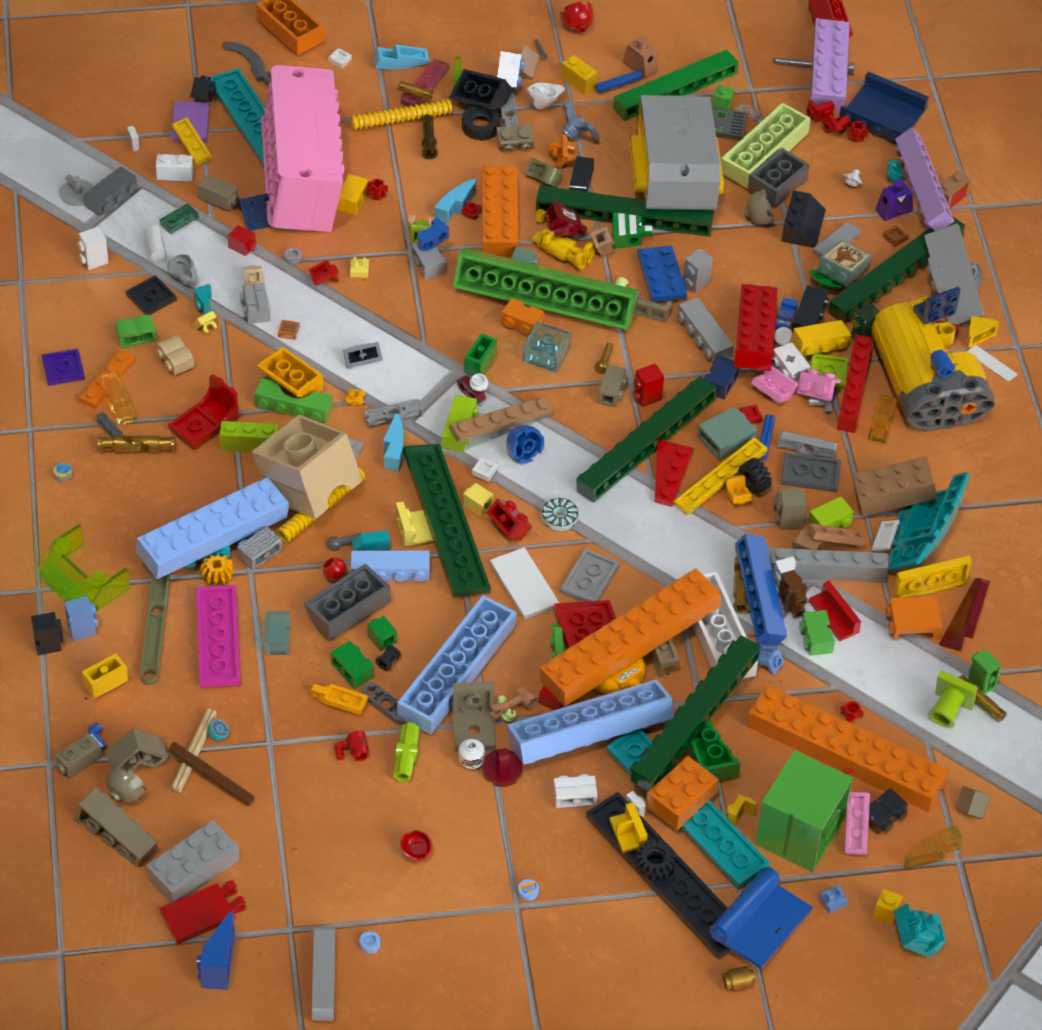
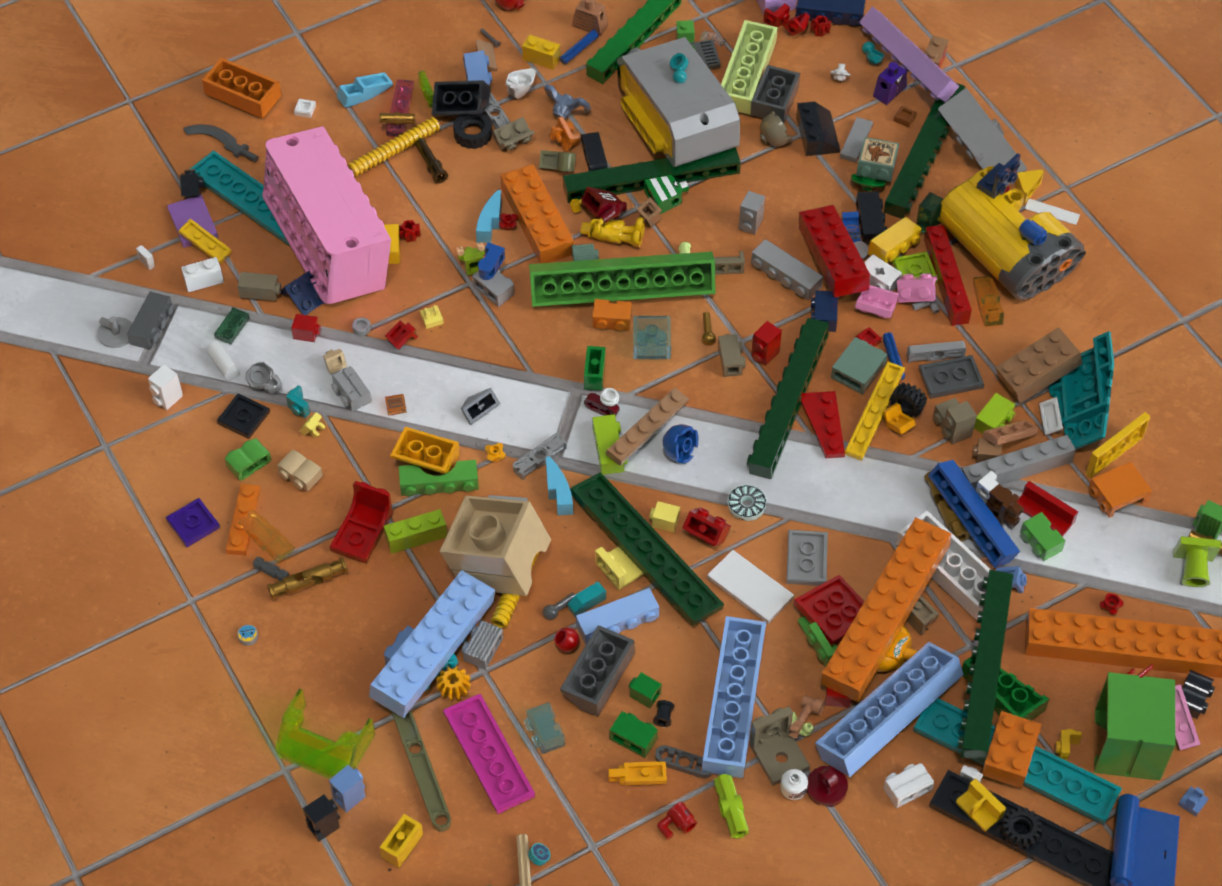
camera: 20 degrees left, 5 degrees up
white plate [472,457,498,482] -> none
blue plate [637,245,687,302] -> none
dark red wedge [939,578,990,652] -> none
none -> teal plate [670,53,689,83]

